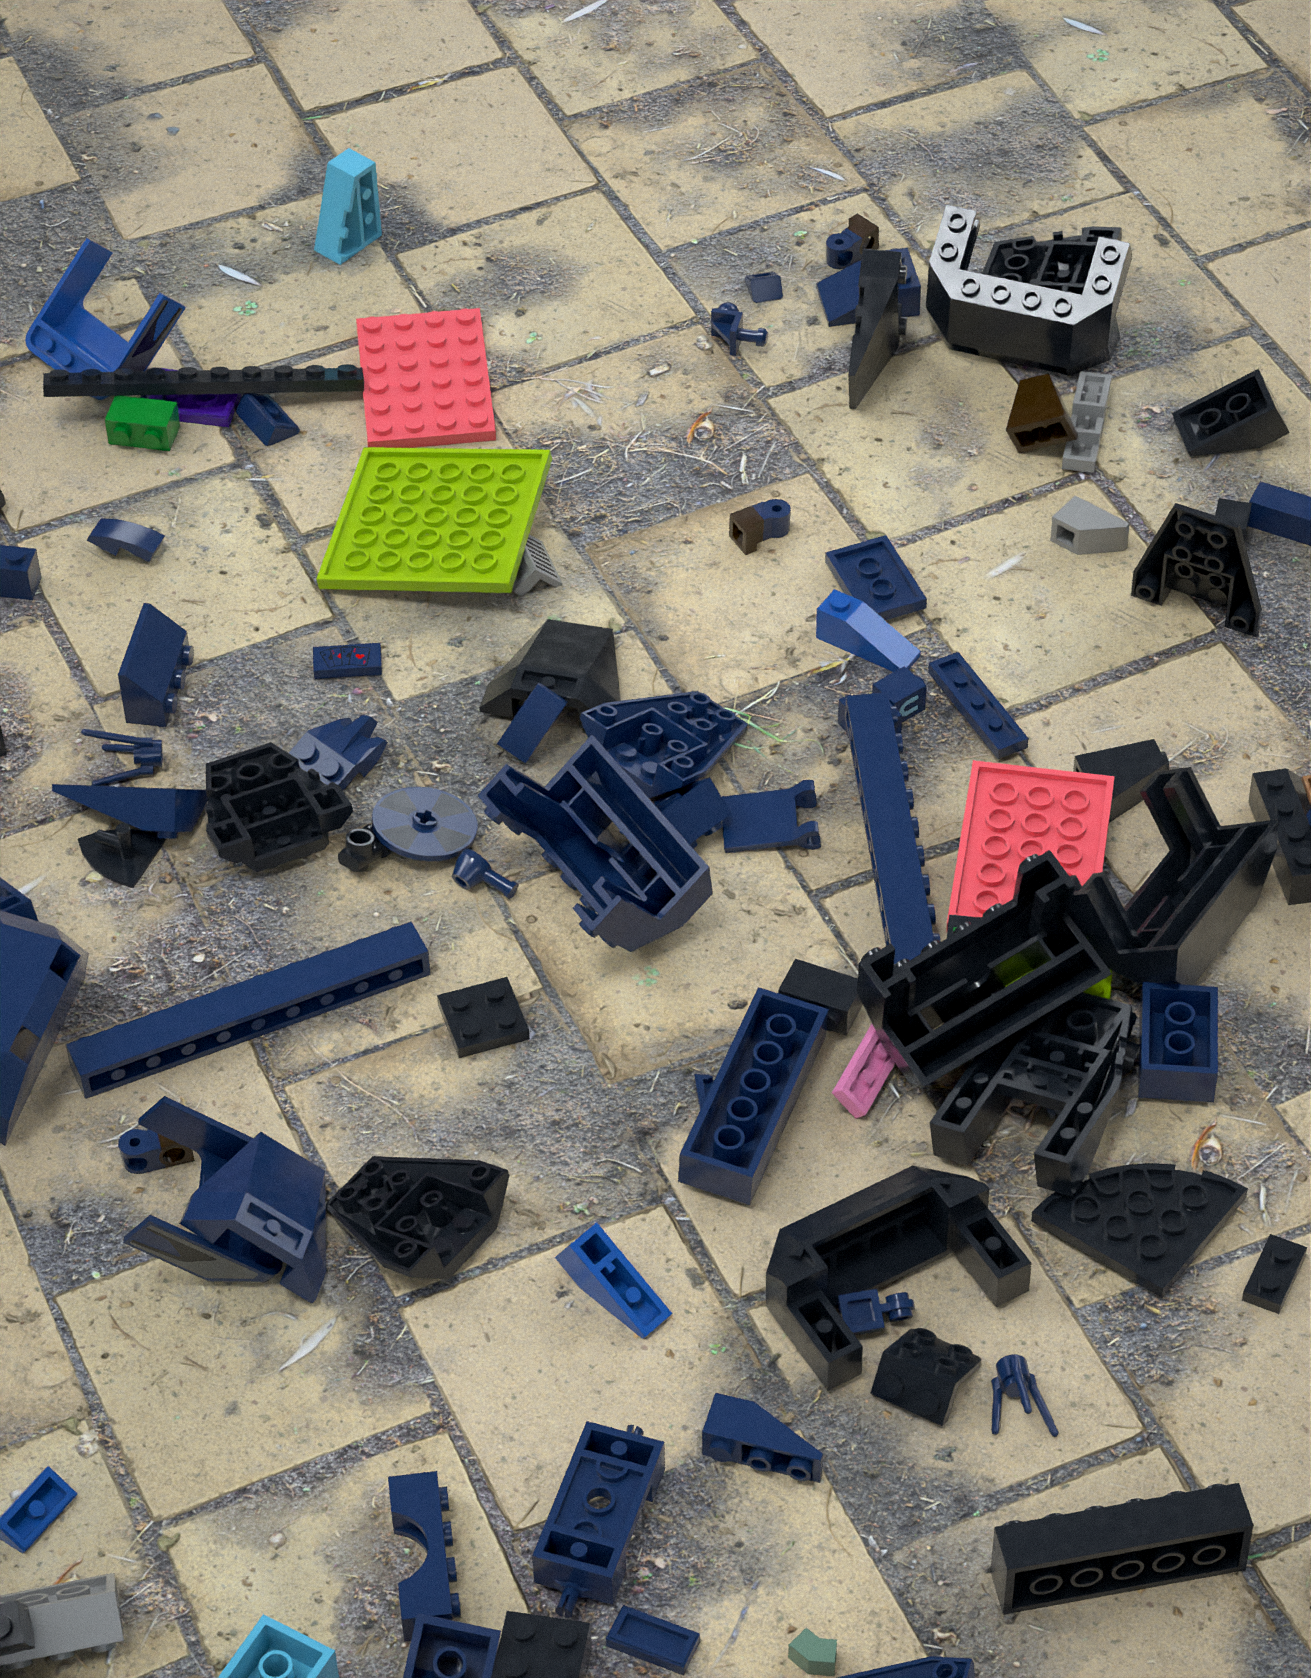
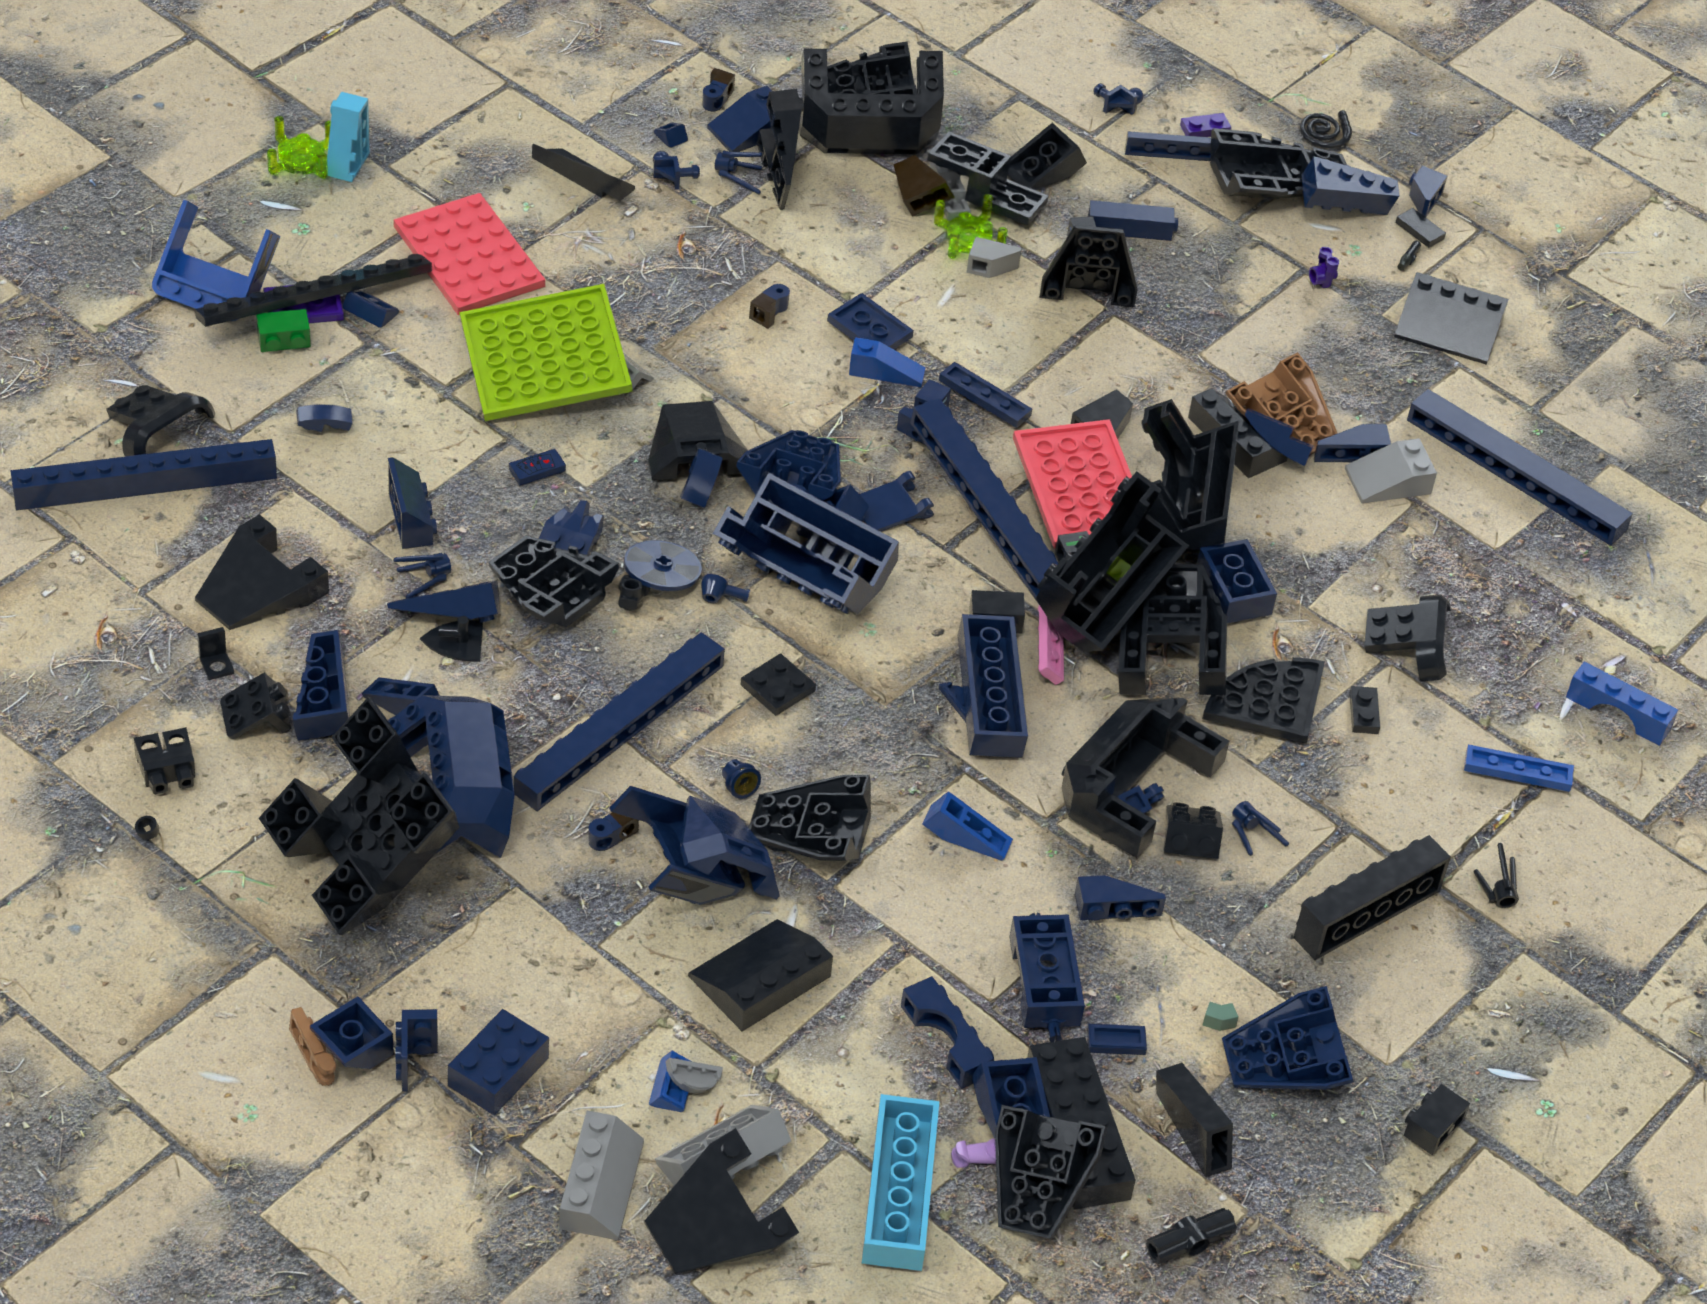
camera: 30 degrees left, 0 degrees up
none -> clear neon green plate [267,116,331,179]
none -> black wedge [532,144,635,201]
none -> light grey tile [666,1058,723,1093]
none -> black slope [688,919,833,1032]
none -> dark blue plant [715,150,762,194]
none -> dark blue piece [722,759,762,799]
none -> black bracket [927,131,1049,225]
none -> clear neon green plate [934,194,1008,259]

